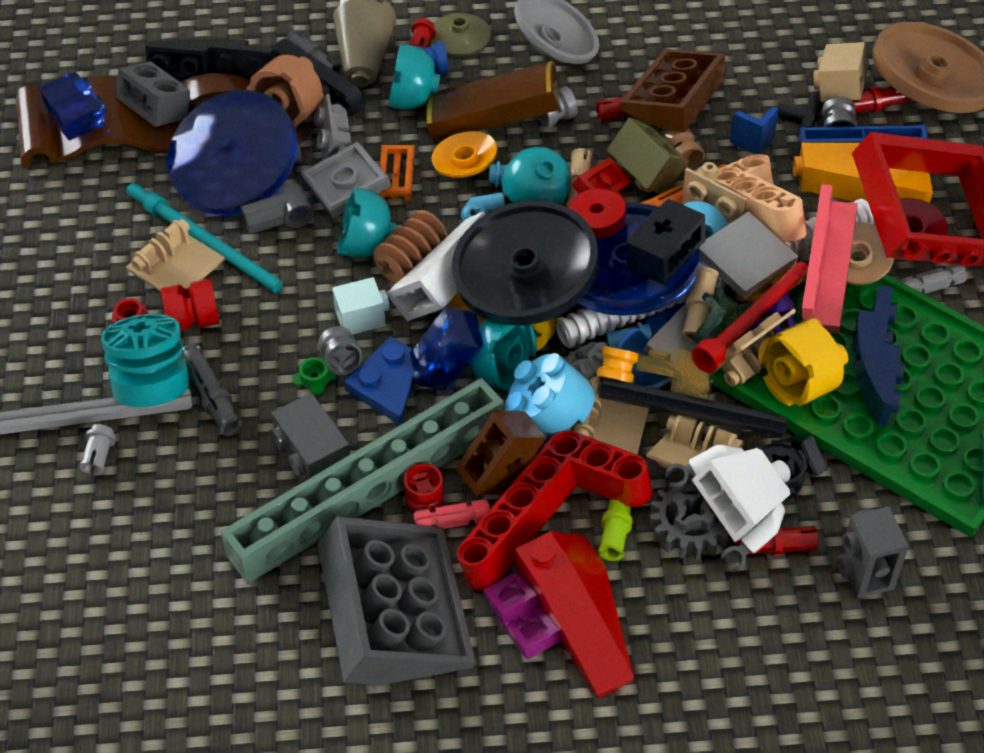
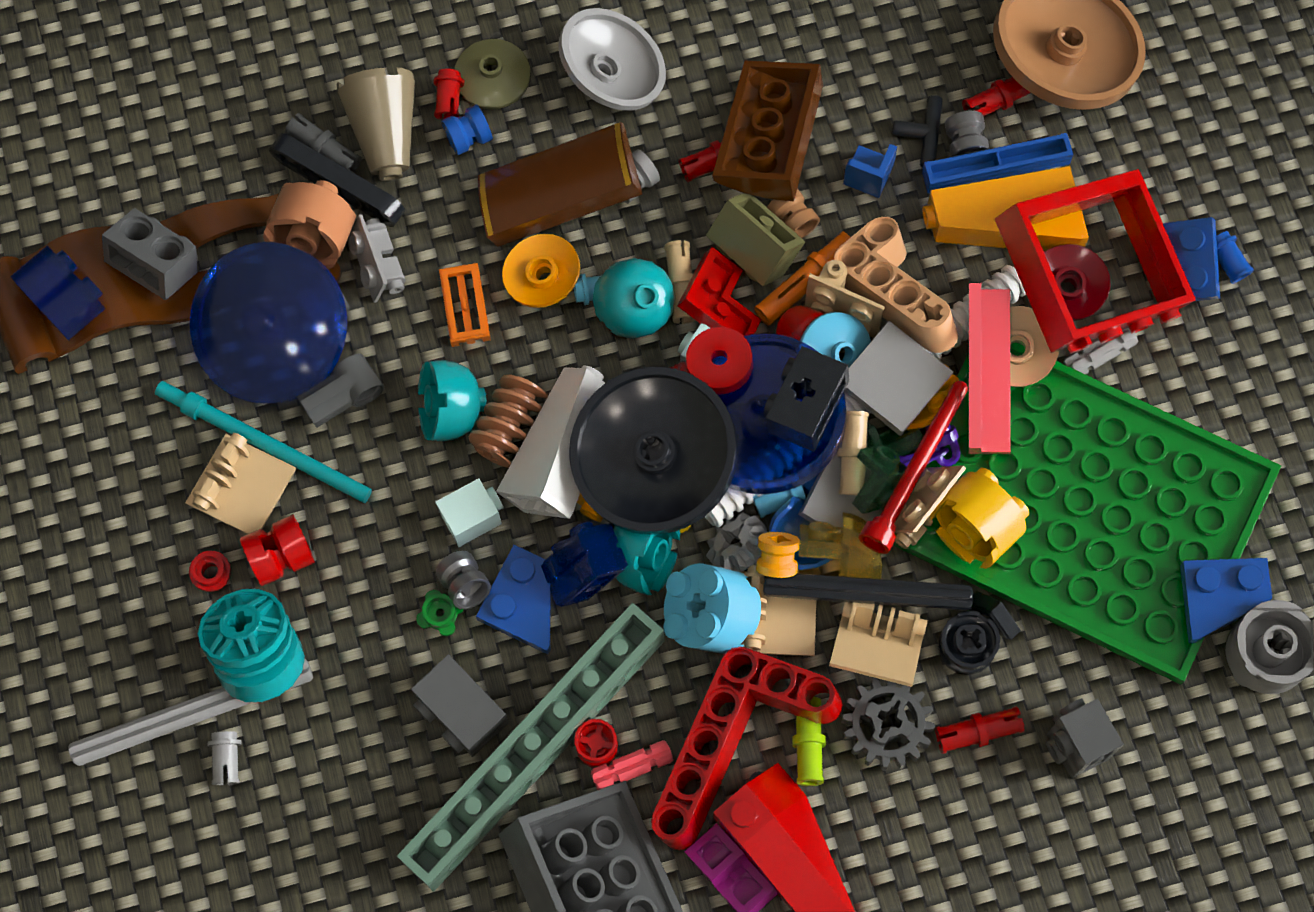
camera: 10 degrees left, 20 degrees up
black slope [145,39,275,80] -> none
dark grey pin [182,343,243,436] -> none
light grey tile [300,142,391,219] -> none
teal cylinder [388,44,440,110] -> none
reddish brown brick [455,411,547,495] -> none
medium azure arm [461,193,505,221] -> none
white torso [665,445,791,572] -> none
tan brick [814,42,867,102] -> none
dark blue slope [852,285,905,427] -> none

